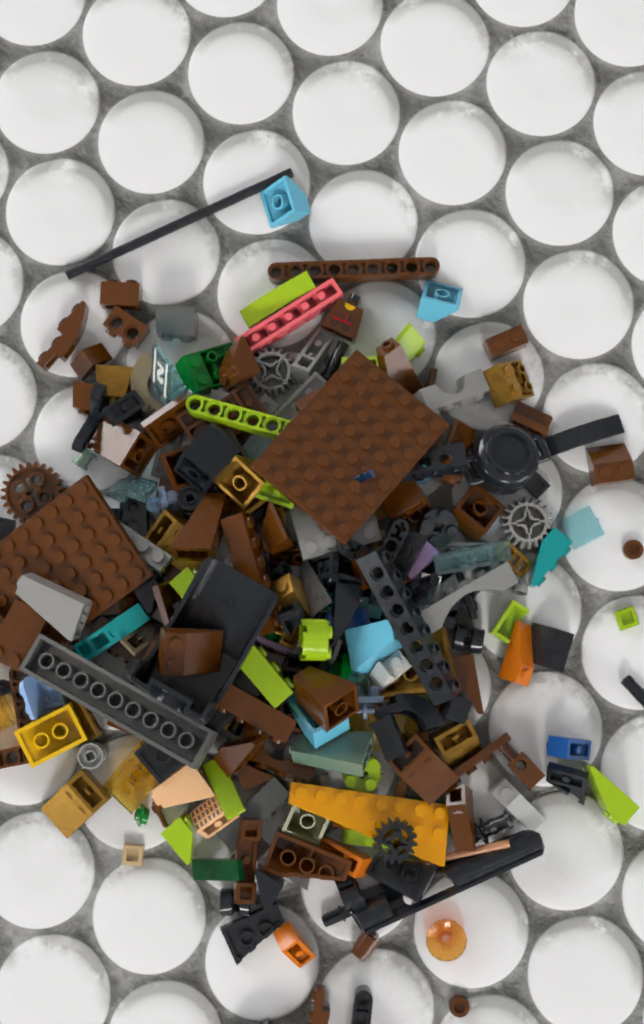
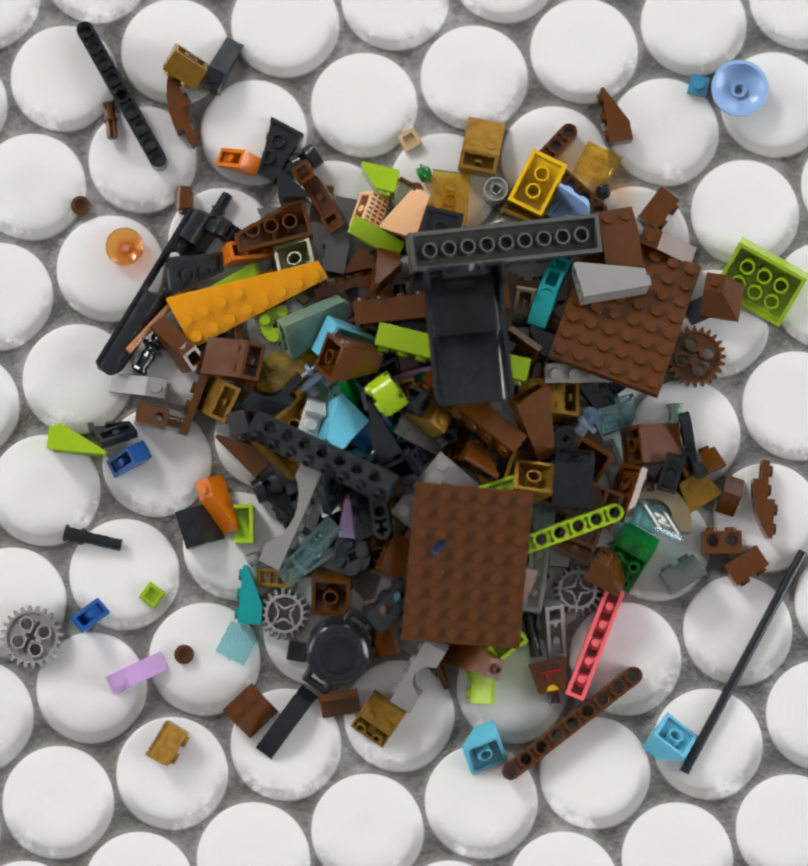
camera: 140 degrees right, 0 degrees up
reddish brown slope [157,627,223,676] -> none
dark green tile [192,858,244,881] -> none
lime slope [240,271,316,328] -> none
black panel [371,713,409,762] -> none
black gear [372,817,417,864] -> none
reddish brown brick [483,324,529,362] -> none

